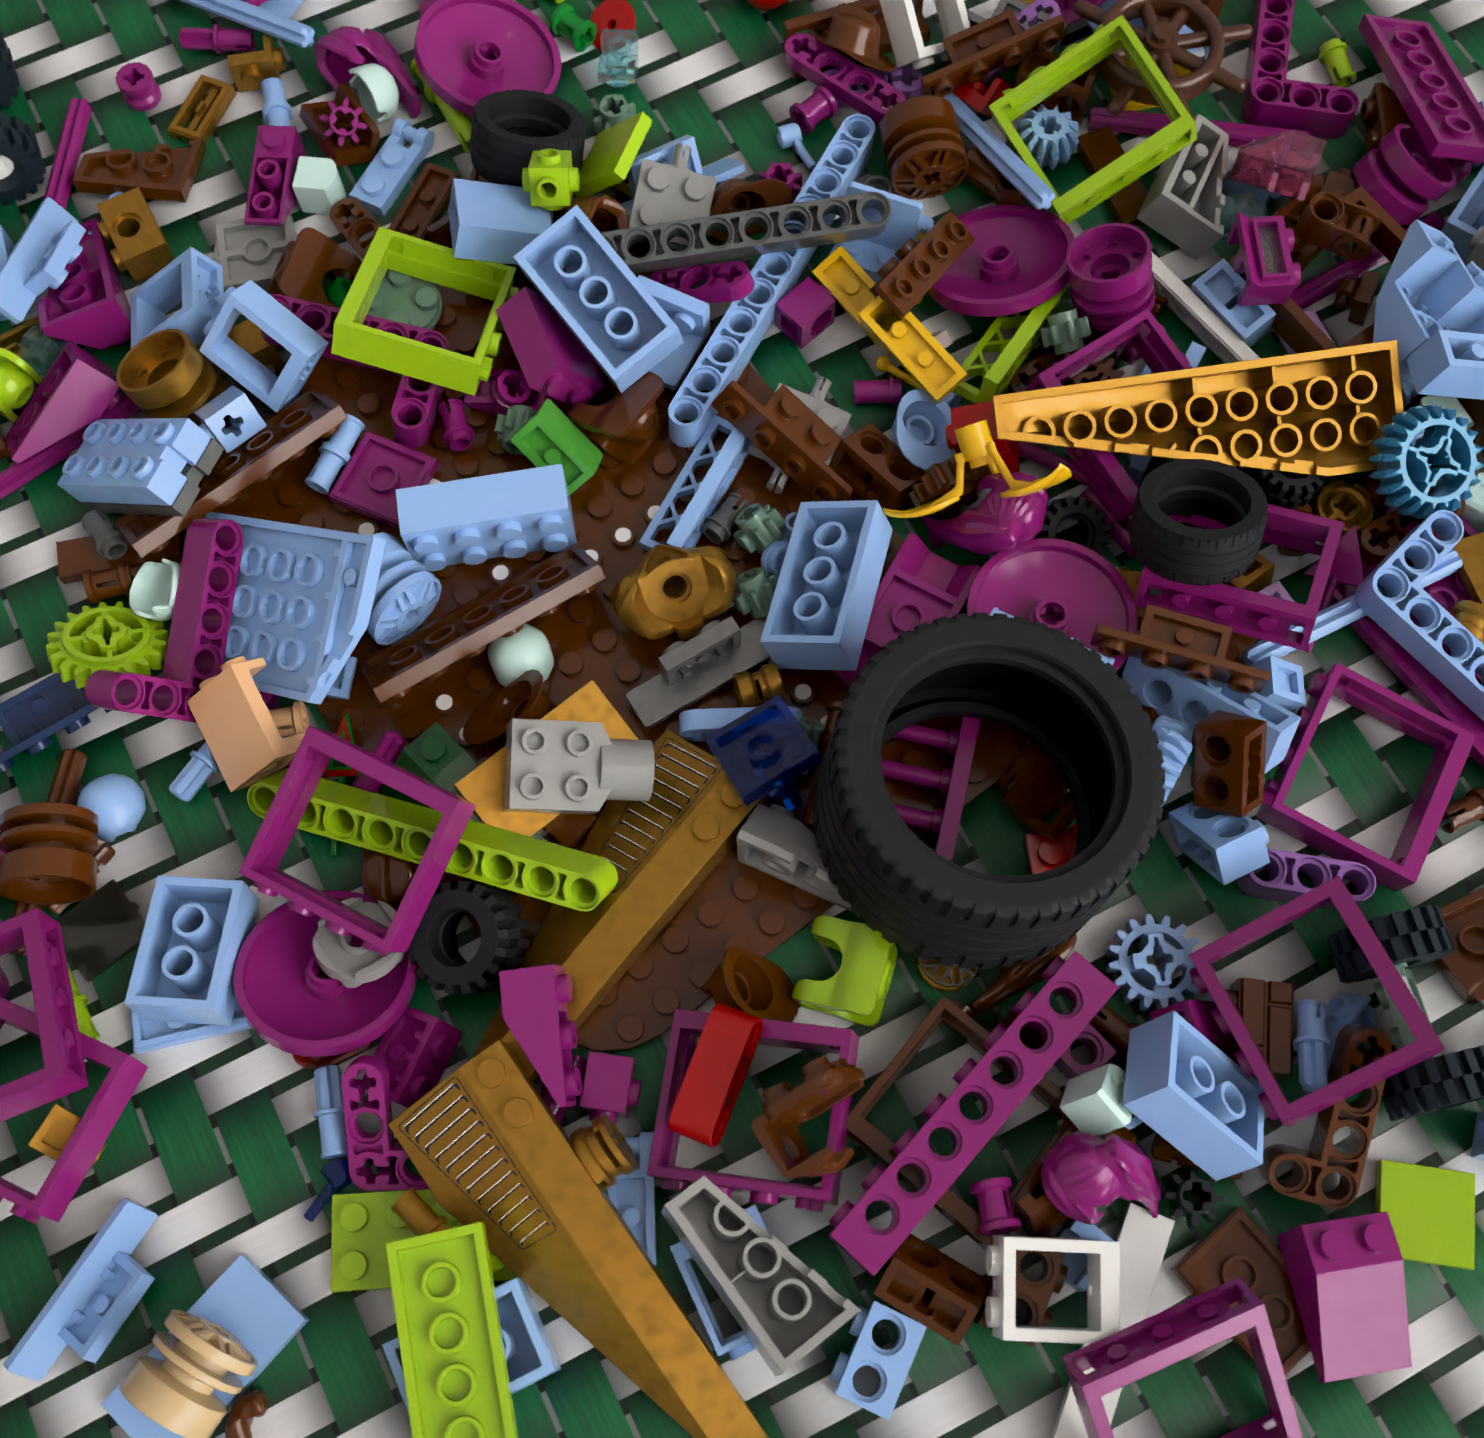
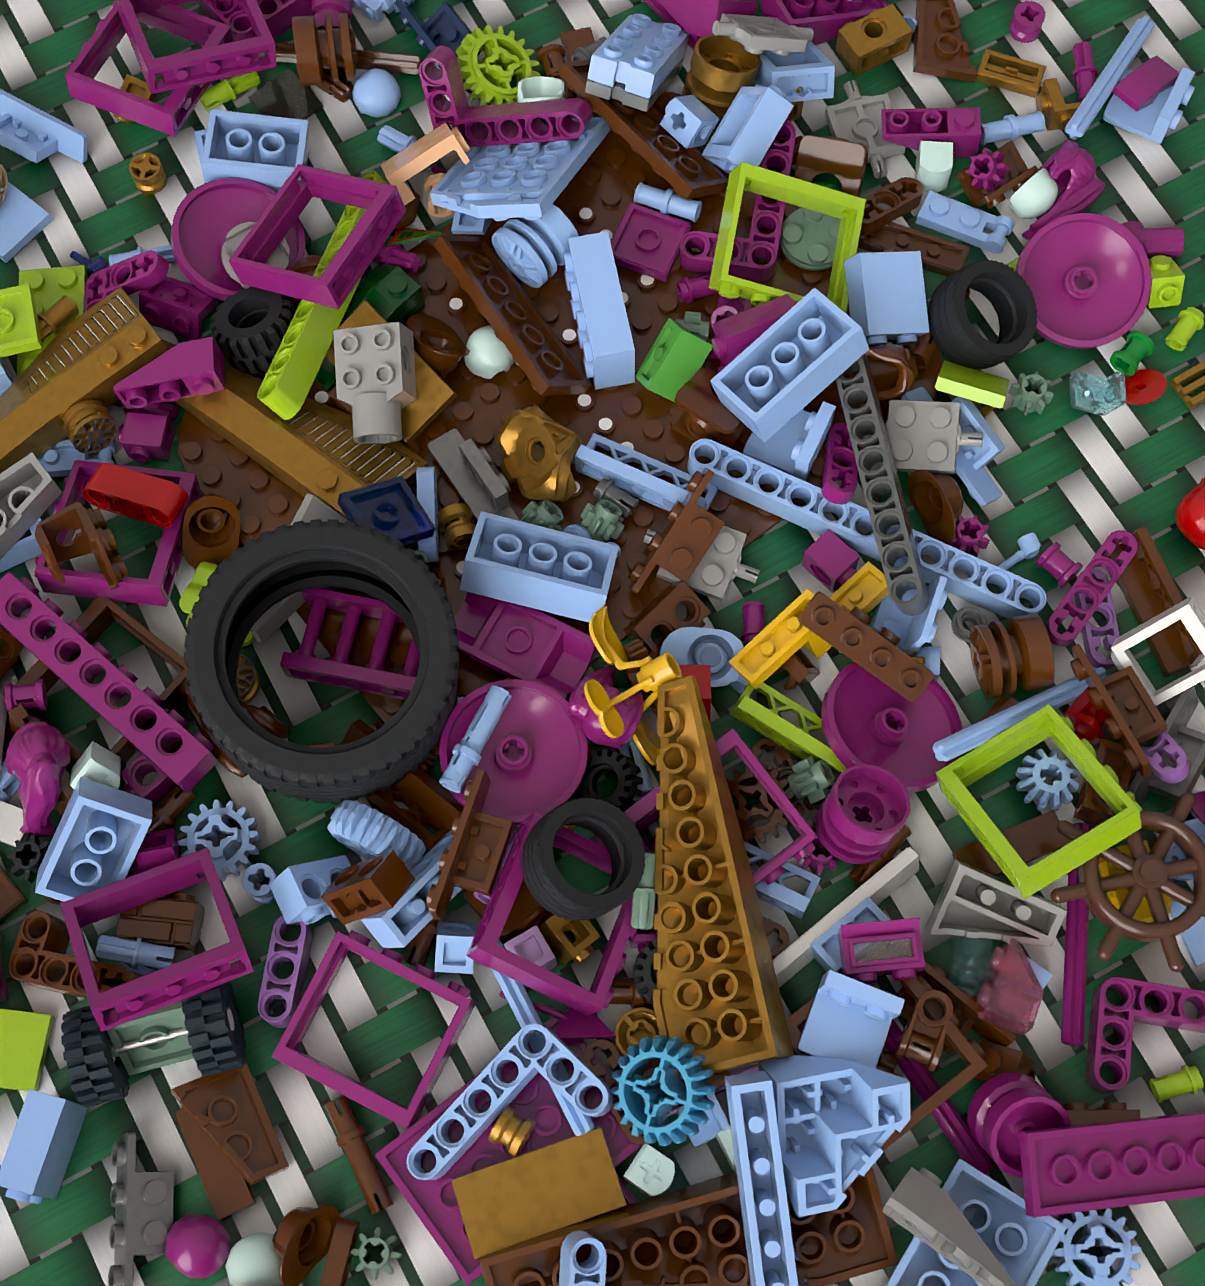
camera: 90 degrees right, 0 degrees up
lime brick [522,149,580,211] -> none
reddish brown piece [815,3,896,72] -> none
none -> pearl gold wheel [129,153,167,195]
none -> light blue bush [242,863,278,904]
none -> light grey plate [712,13,814,56]
none -> light blue bracket [797,970,905,1068]

